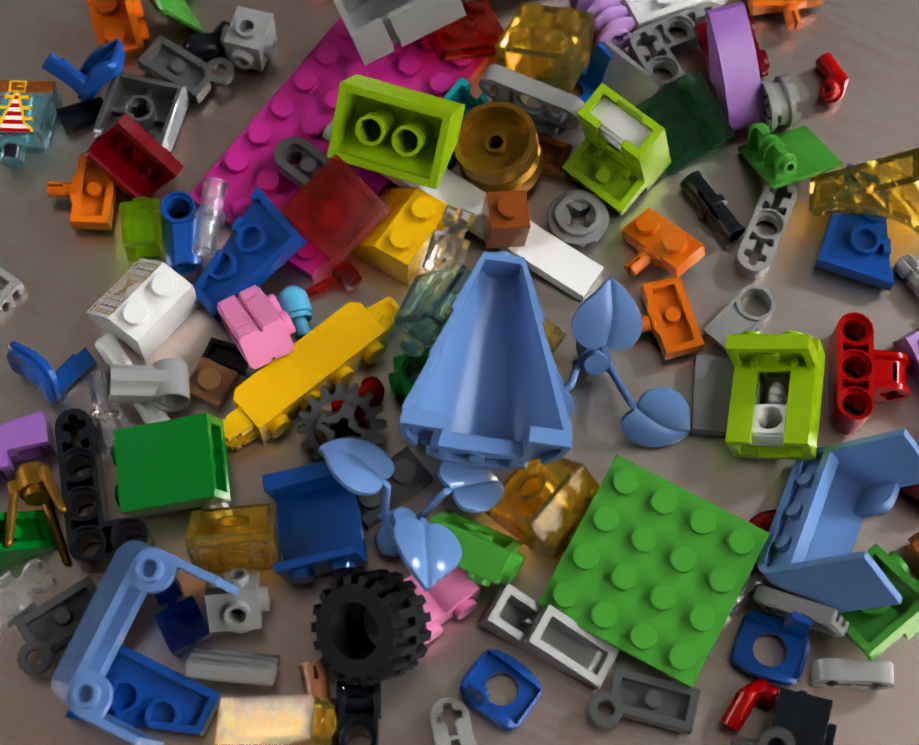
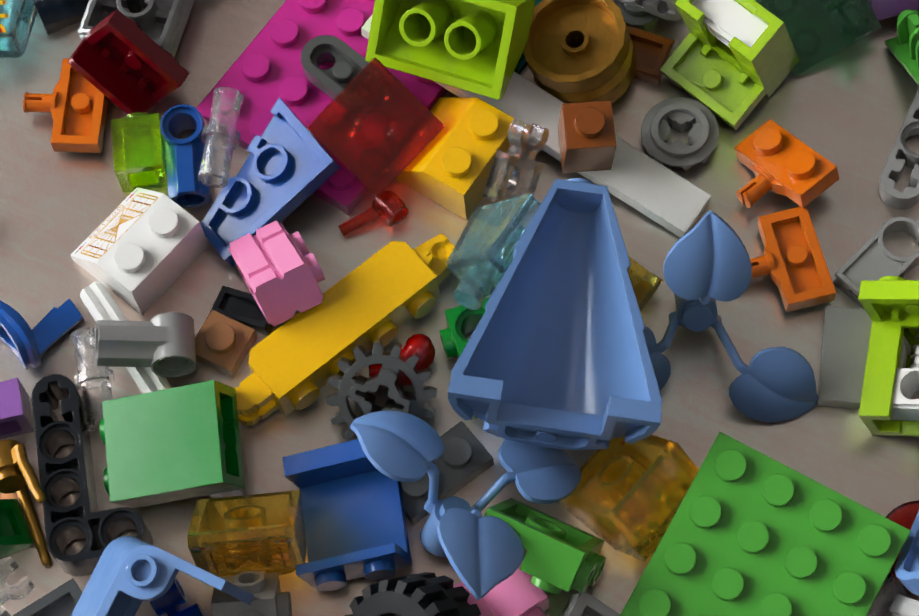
camera: 10 degrees right, 0 degrees up
medium azure cylinder [277,286,313,340] -> none
black pin [680,171,745,244] -> none

